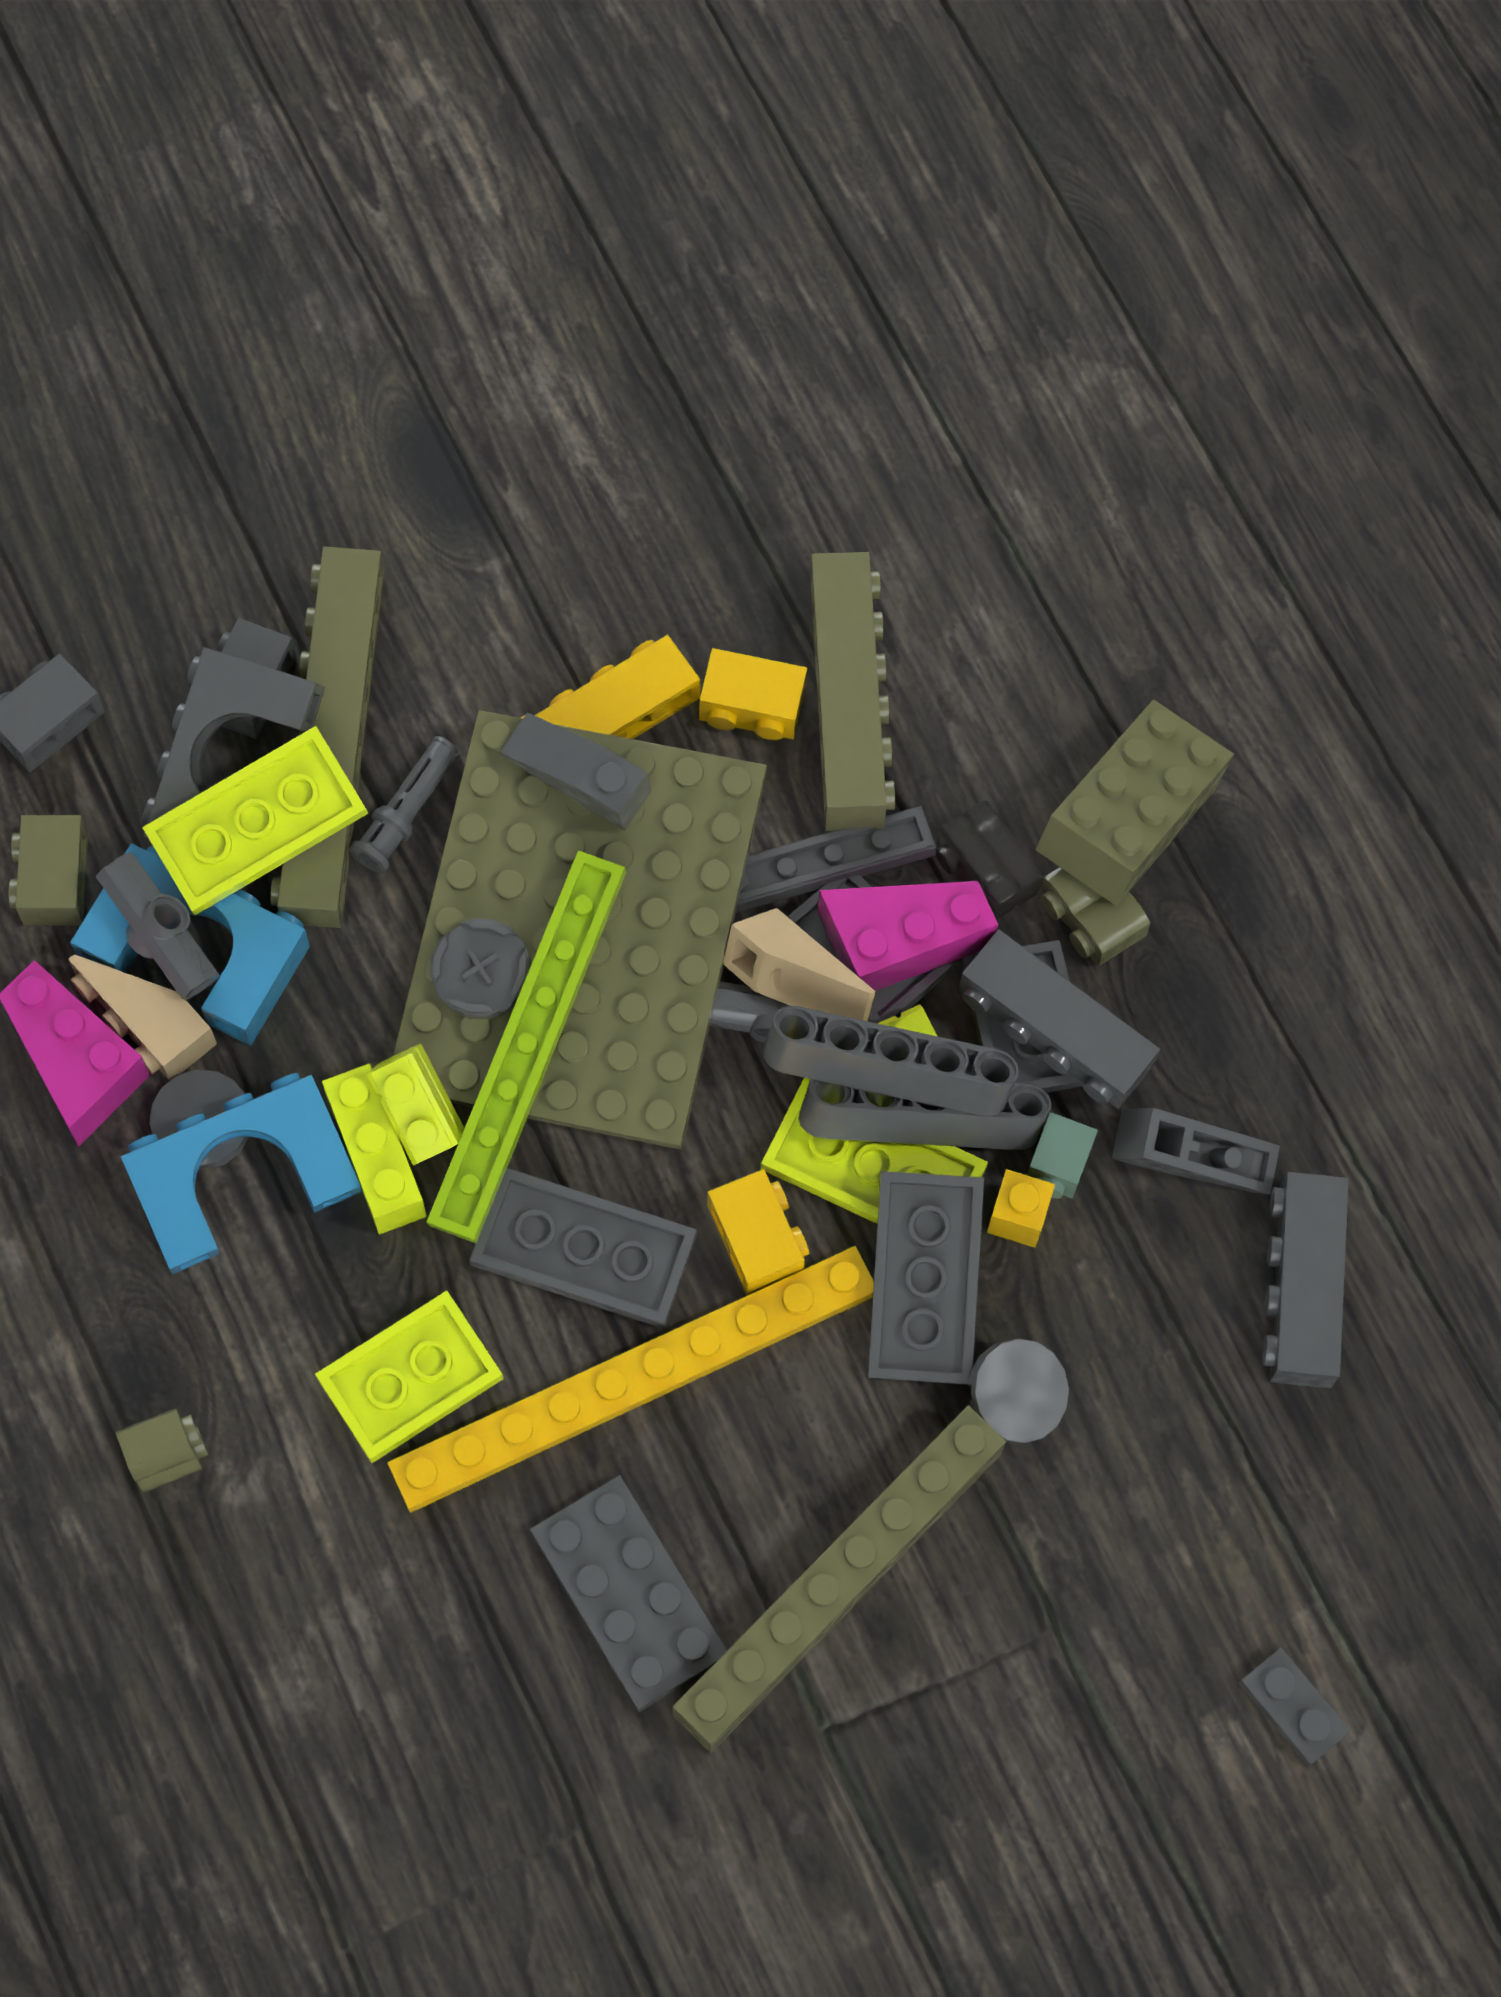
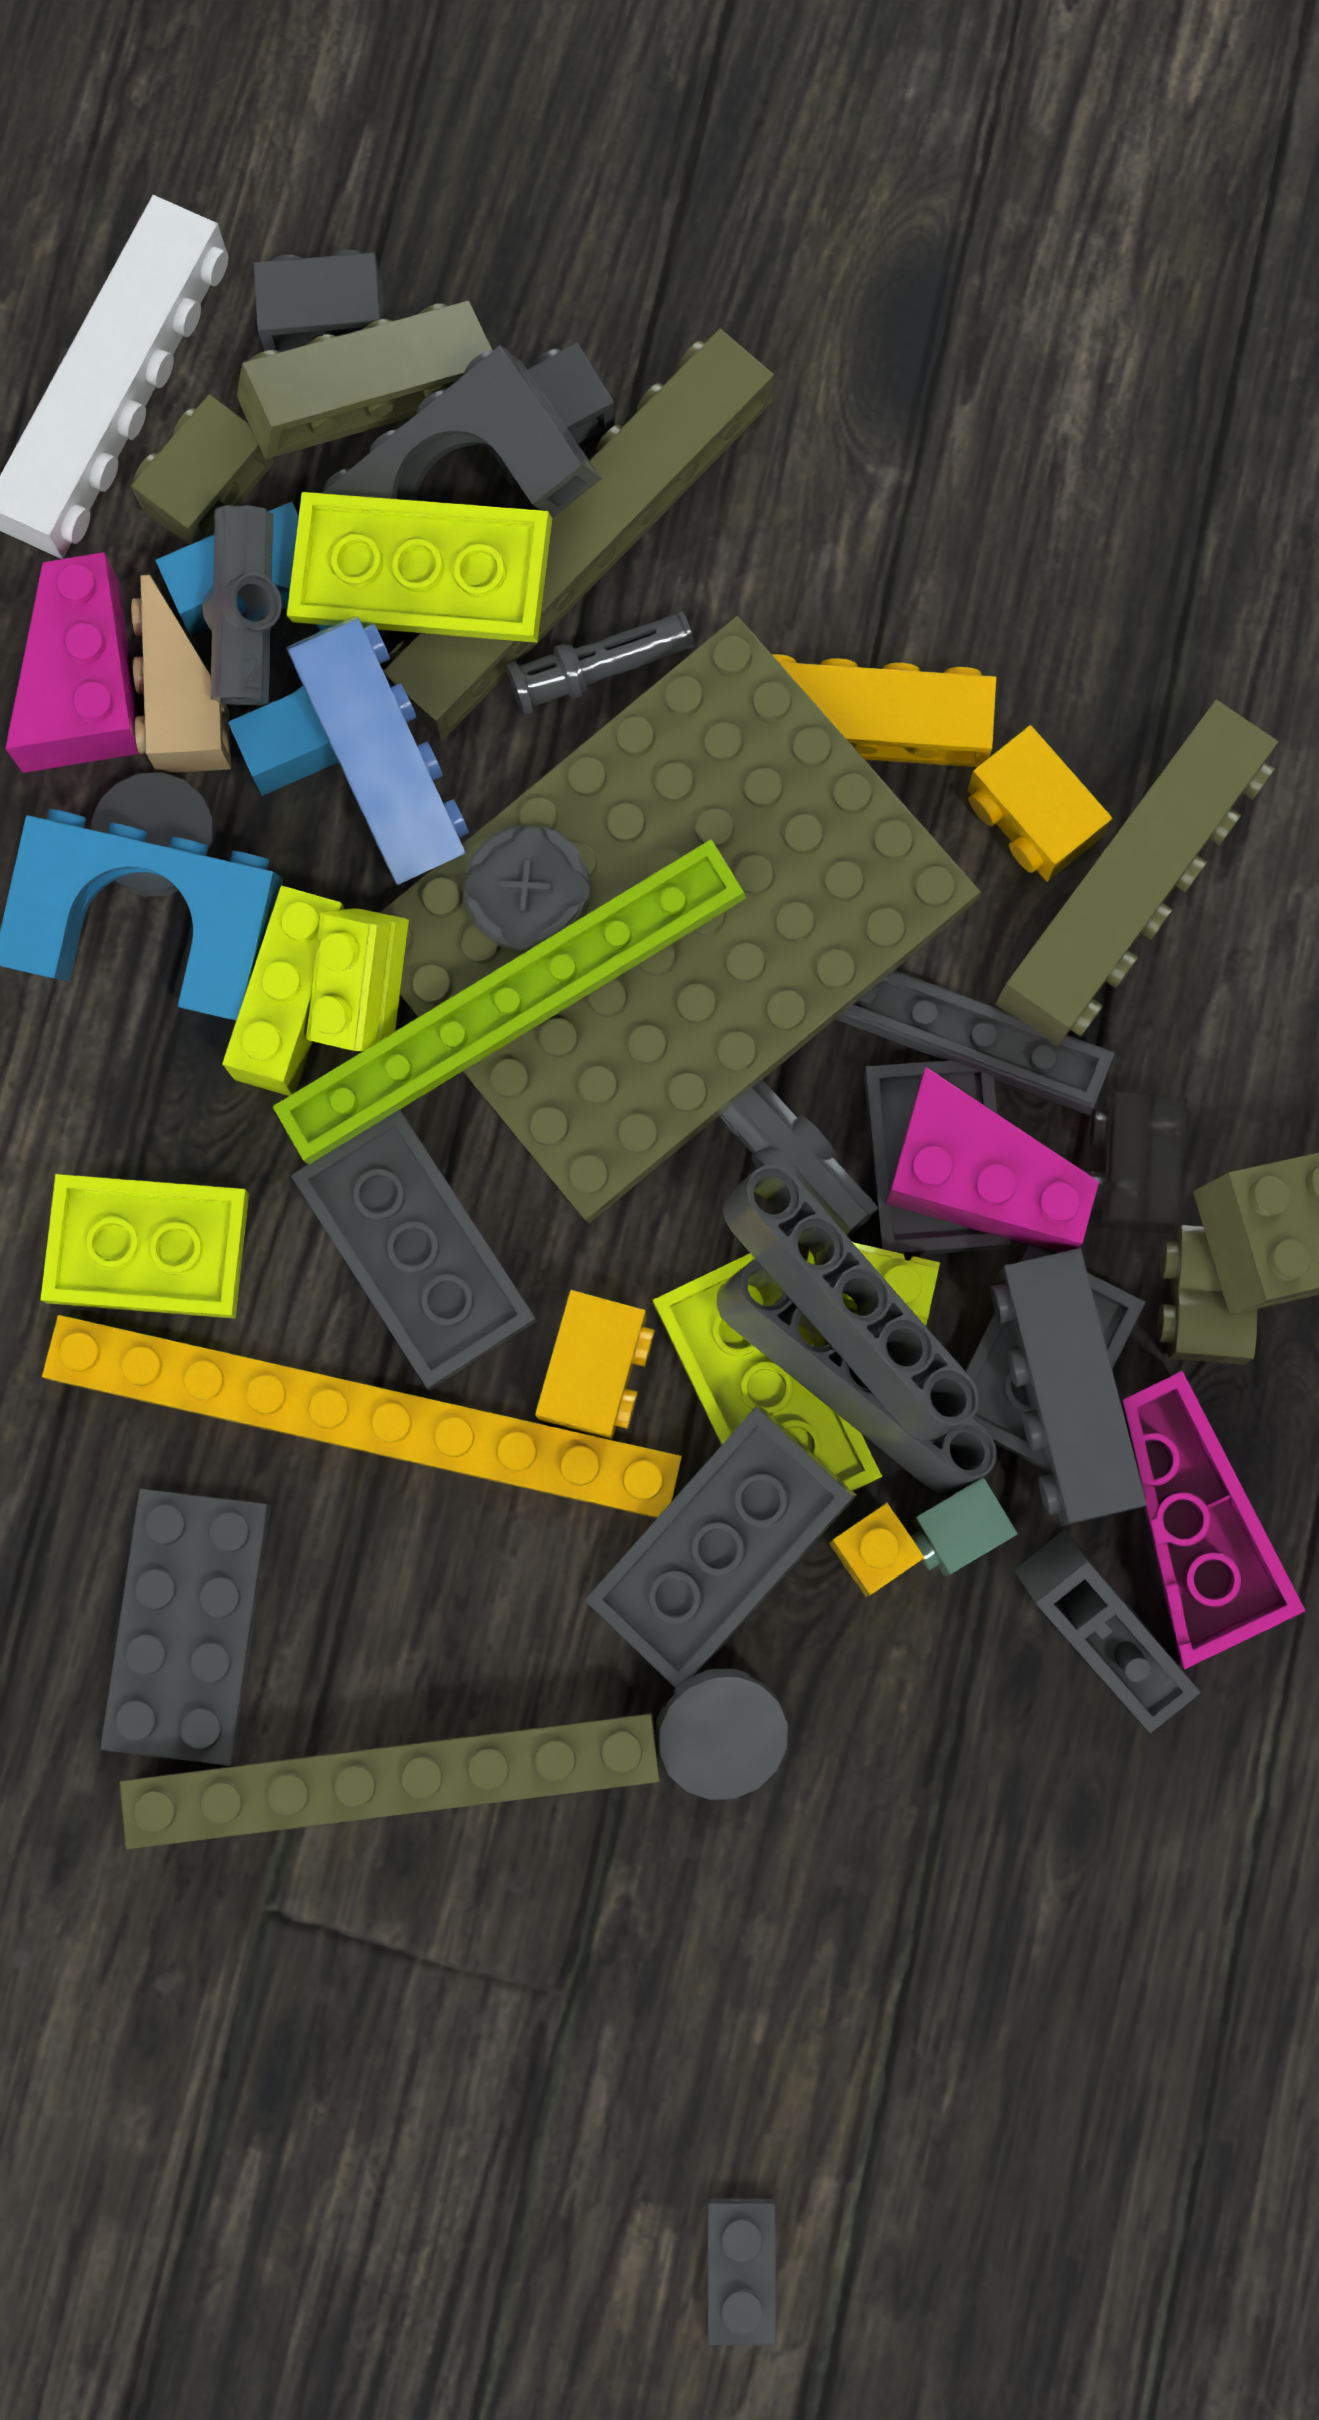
camera: 45 degrees right, 10 degrees up
dark grey slope [500,712,652,831] -> none
tan slope [723,908,876,1021] -> none
dark grey brick [1262,1172,1349,1388] -> none
none -> olive brick [237,300,492,460]
none -> medium blue brick [286,616,469,885]
none -> dark pink wedge [1120,1371,1305,1669]

